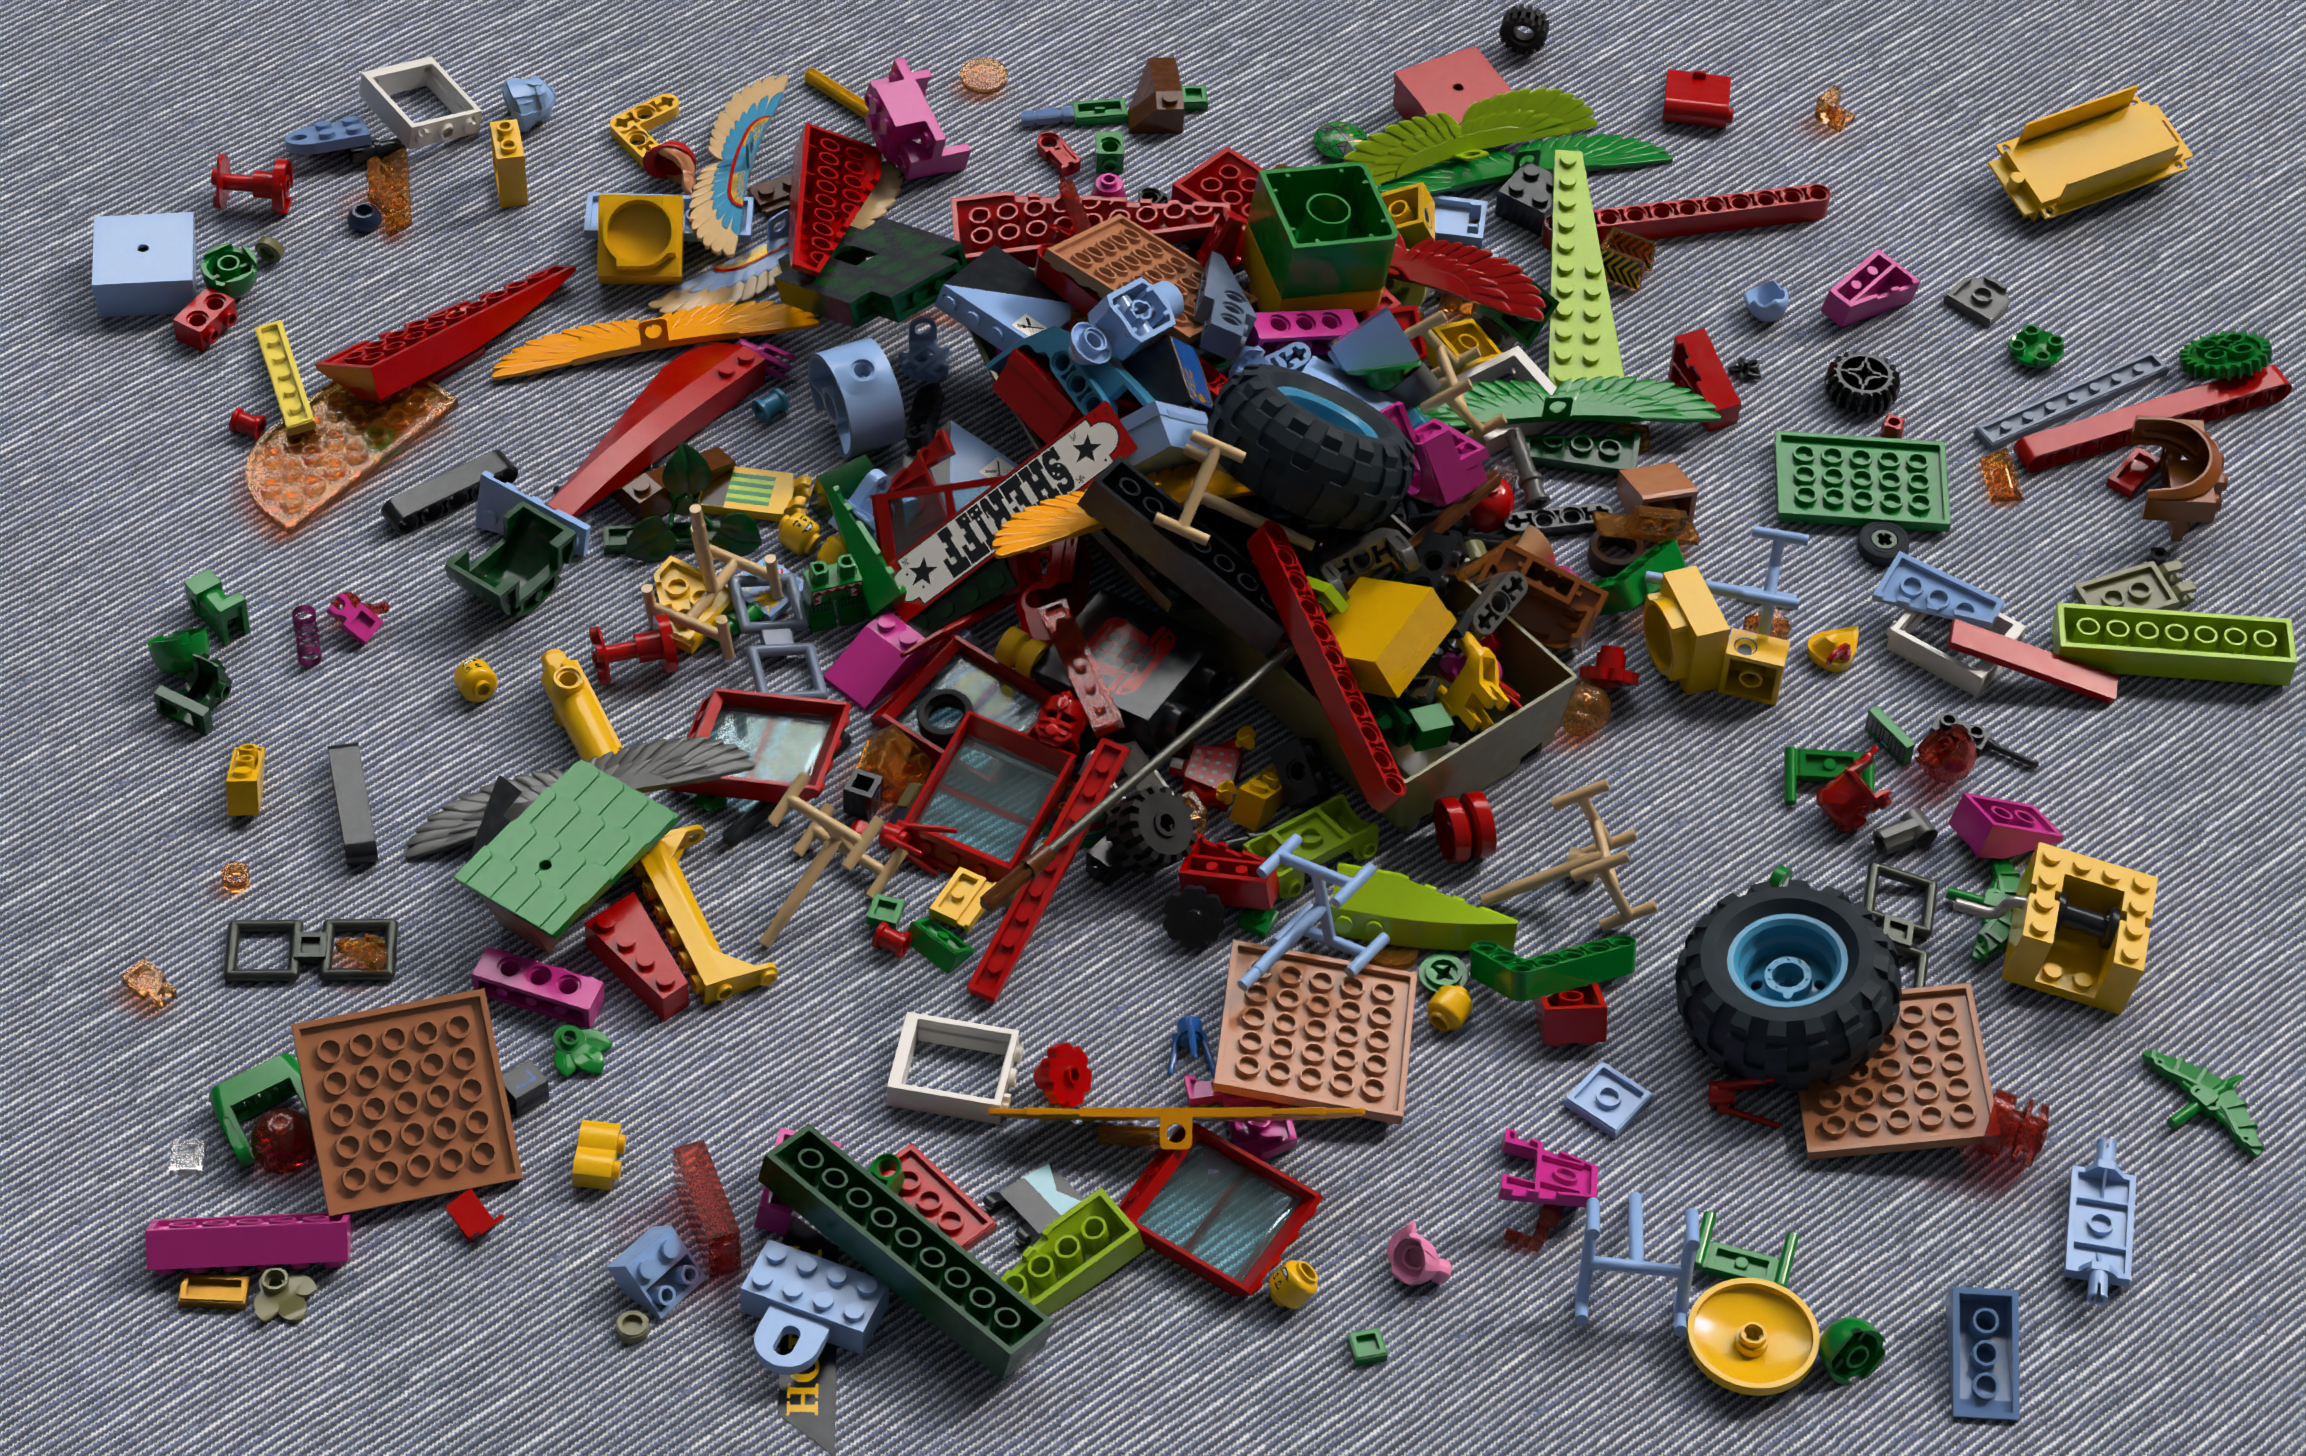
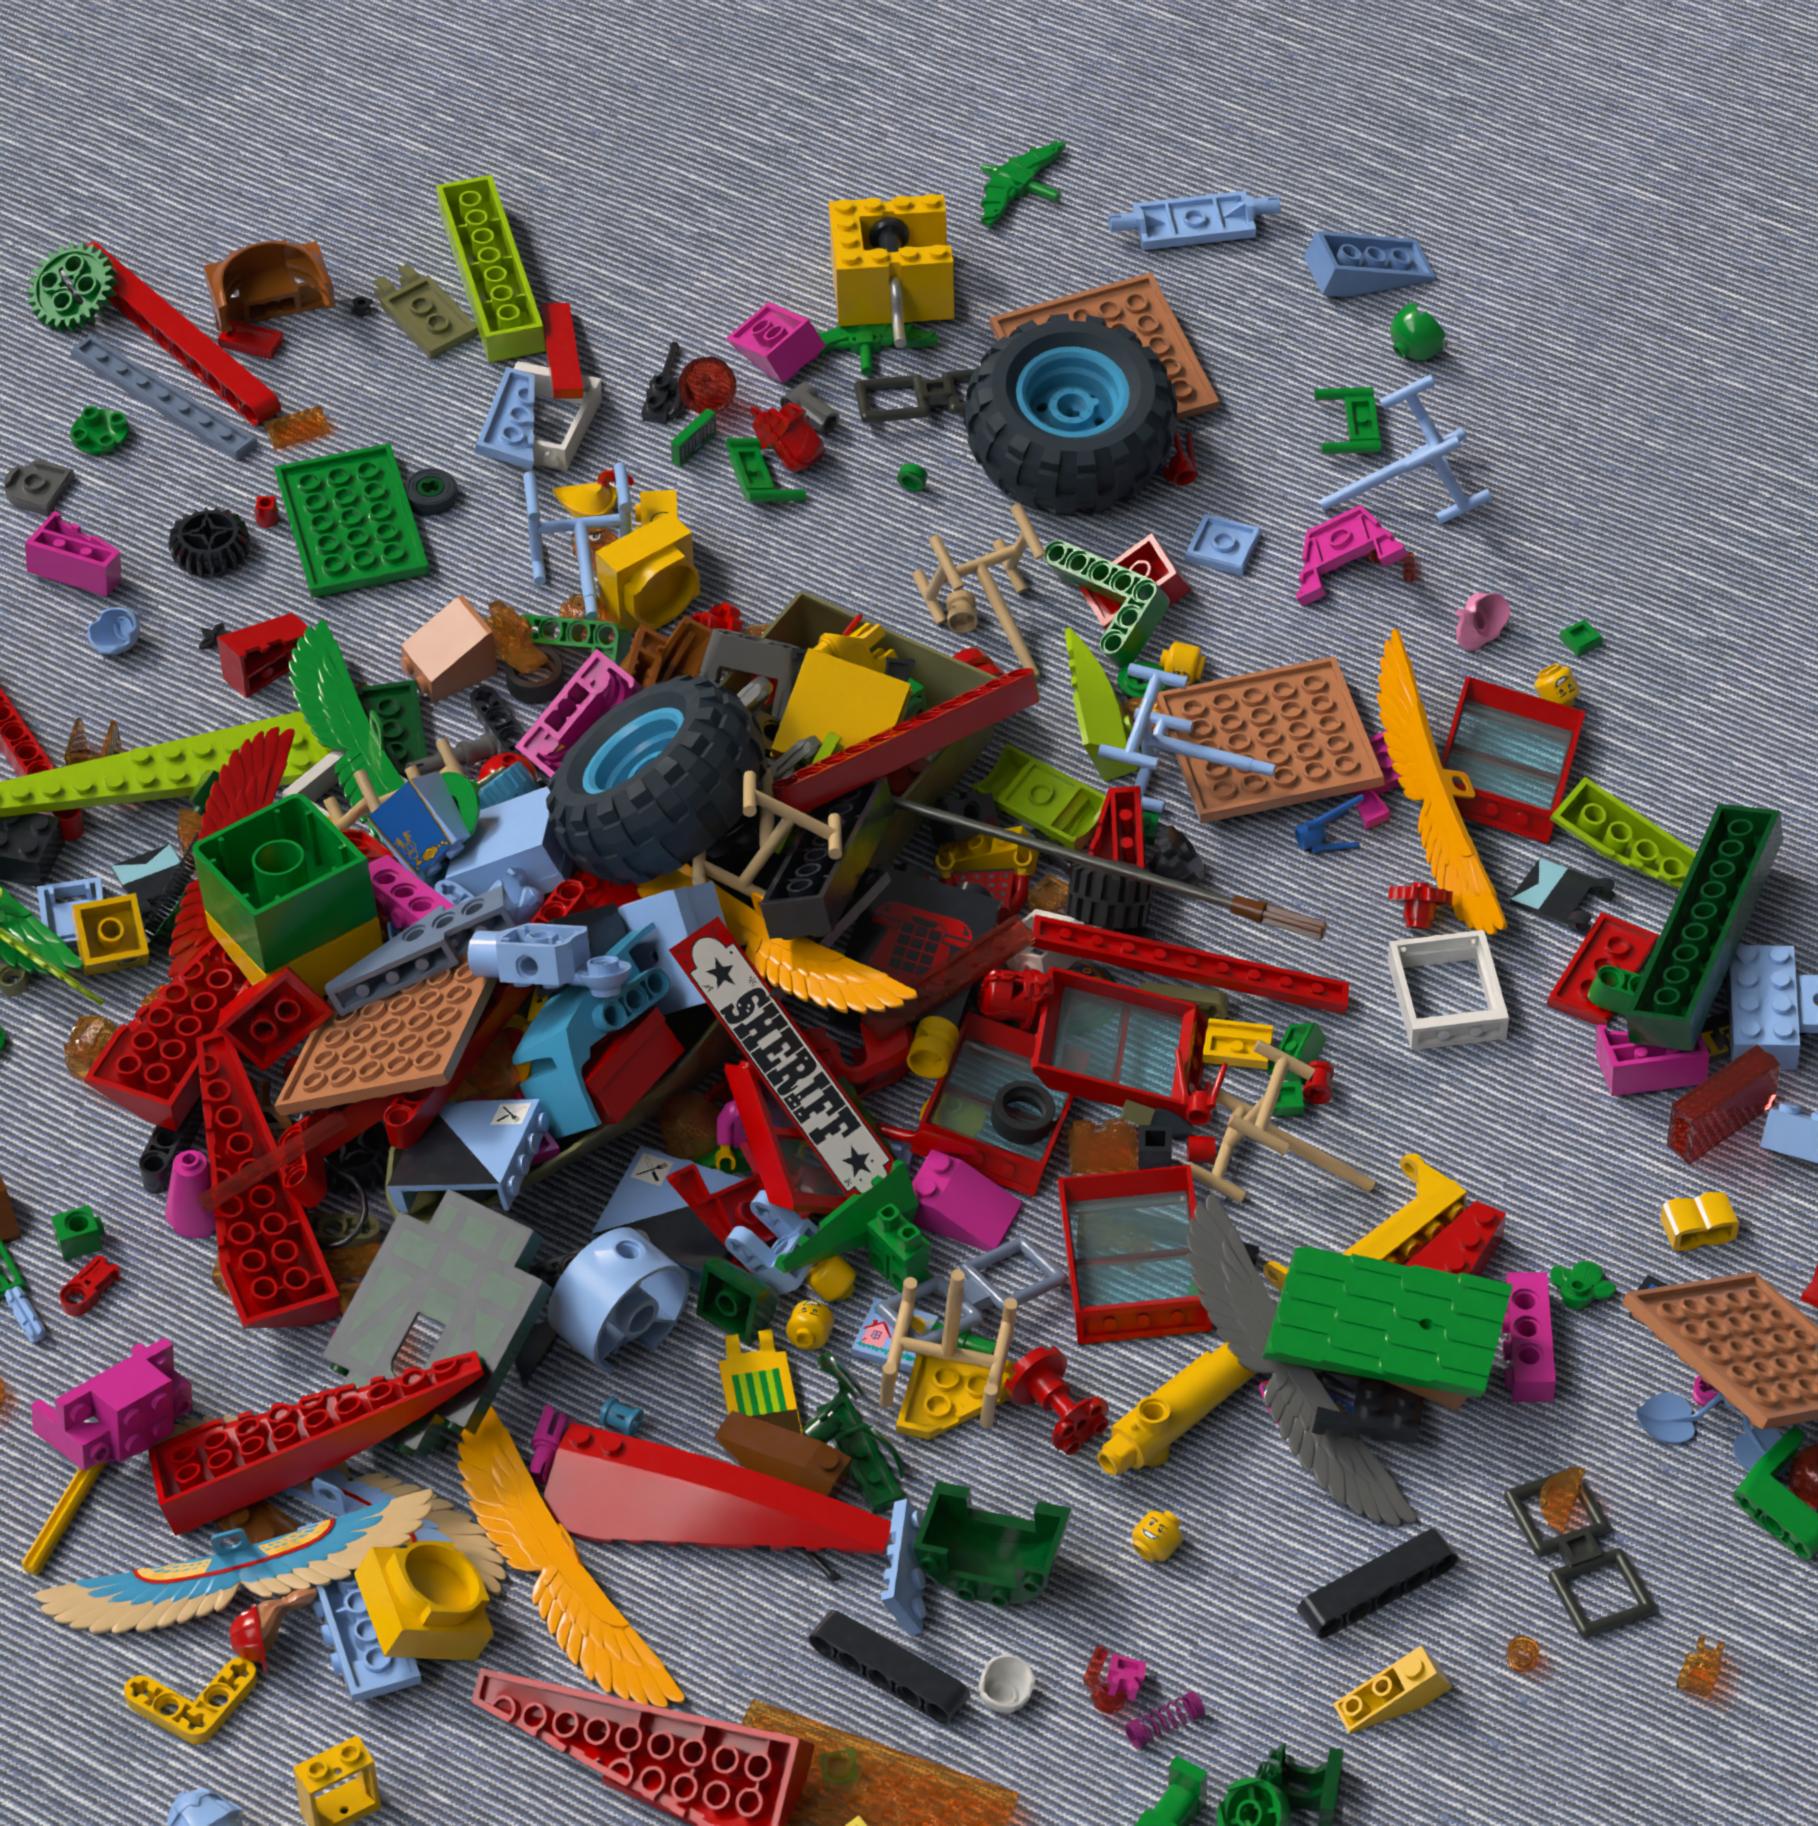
camera: 105 degrees left, 0 degrees up
yellow dish [1686,1278,1820,1396] -> none
clear red wheel [1977,1088,2050,1168] -> none
none -> white hair [978,1654,1035,1713]

